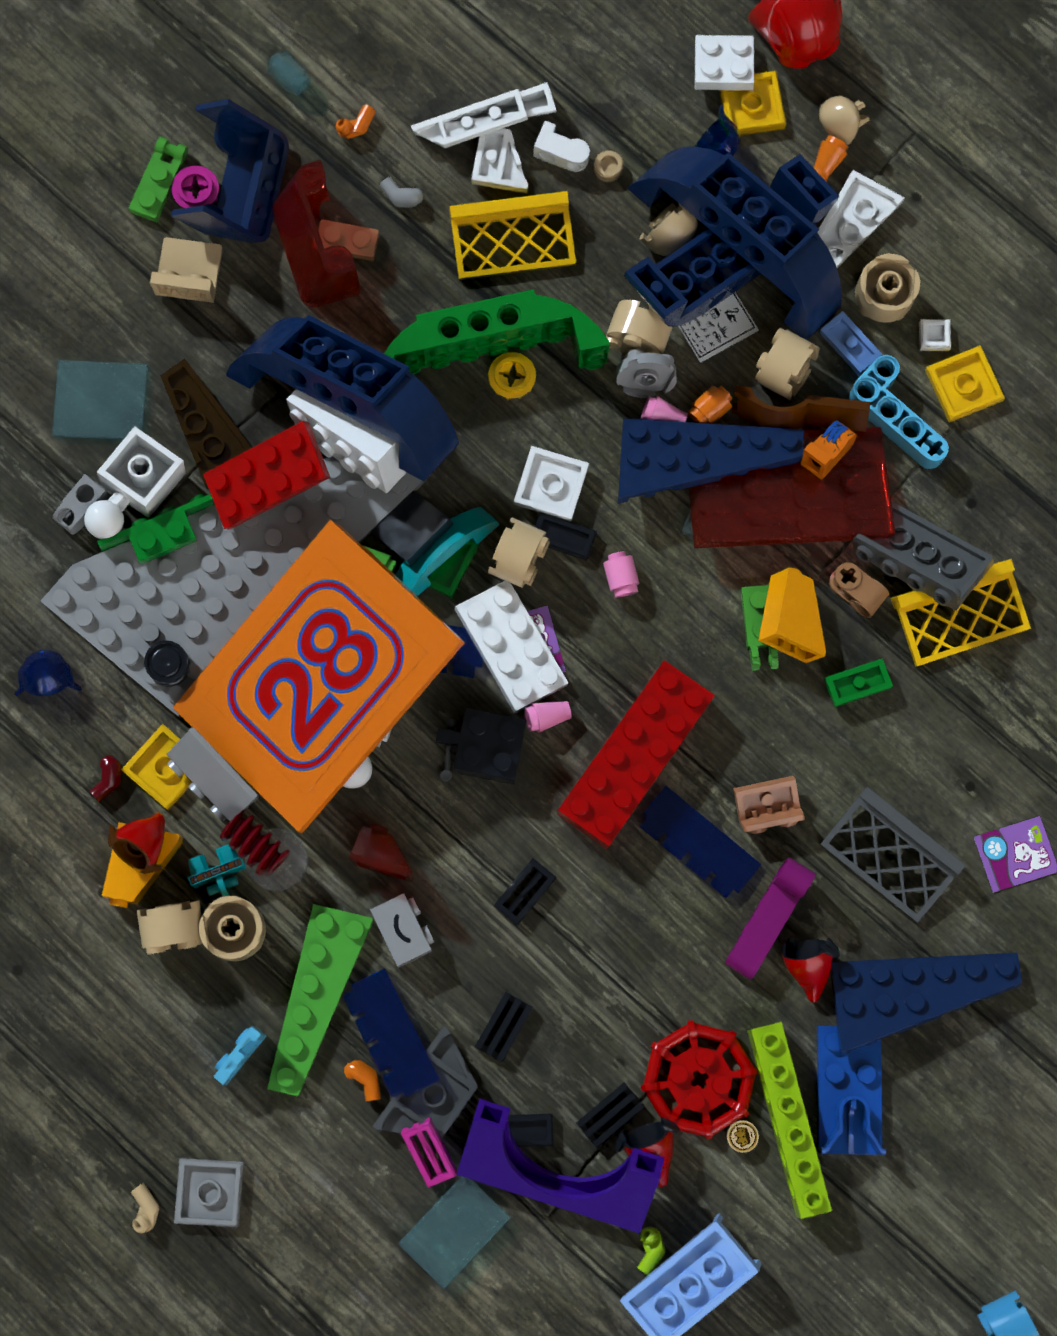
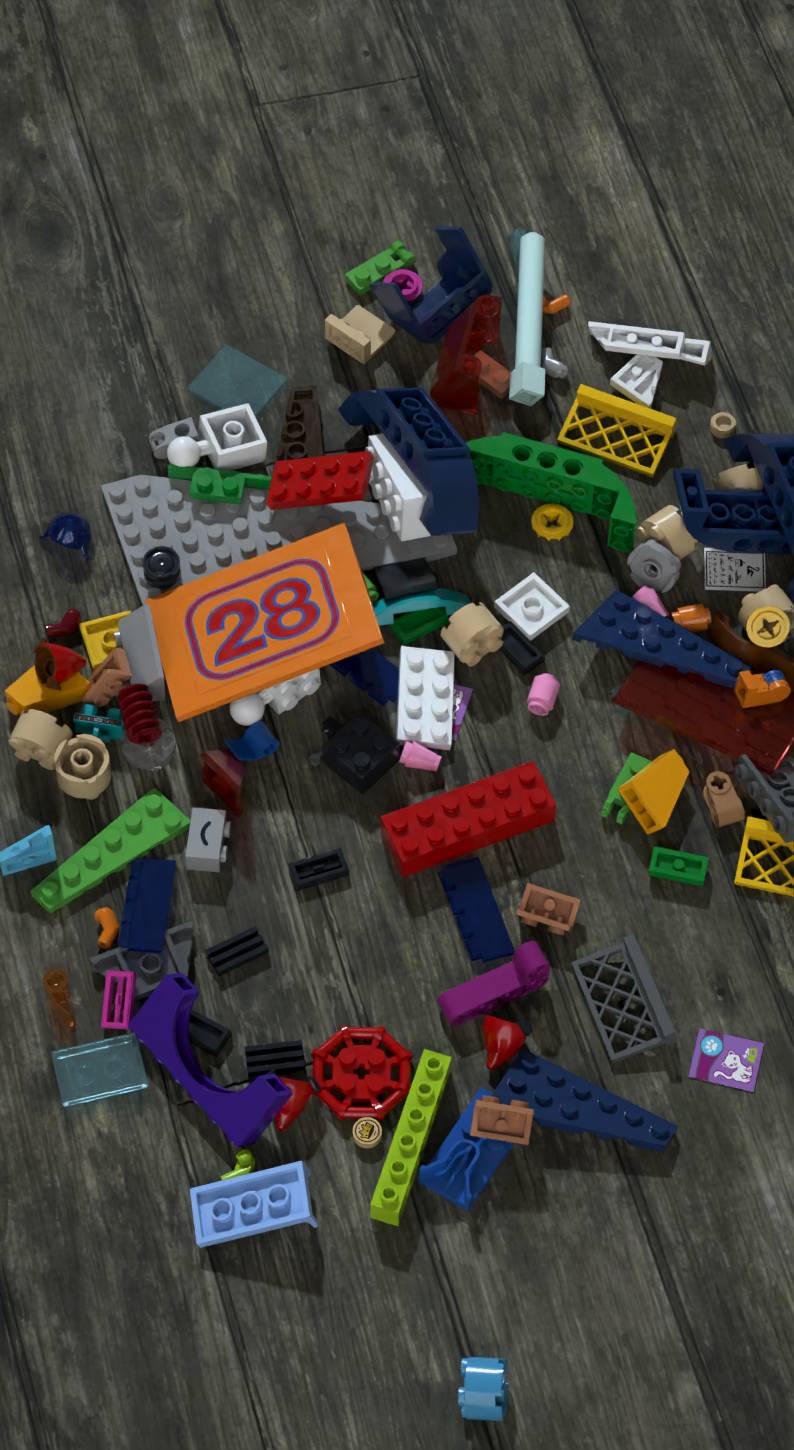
camera: 35 degrees right, 20 degrees down
white leg [533,121,590,172] -> none
none -> clear orange panel [42,968,74,1028]
none -> nougat bracket [82,648,132,707]
none -> blue panel [224,721,280,761]
none -> nougat bracket [470,1095,535,1145]
none -> light aqua brick [509,232,545,406]
none -> yellow gear [746,604,790,647]

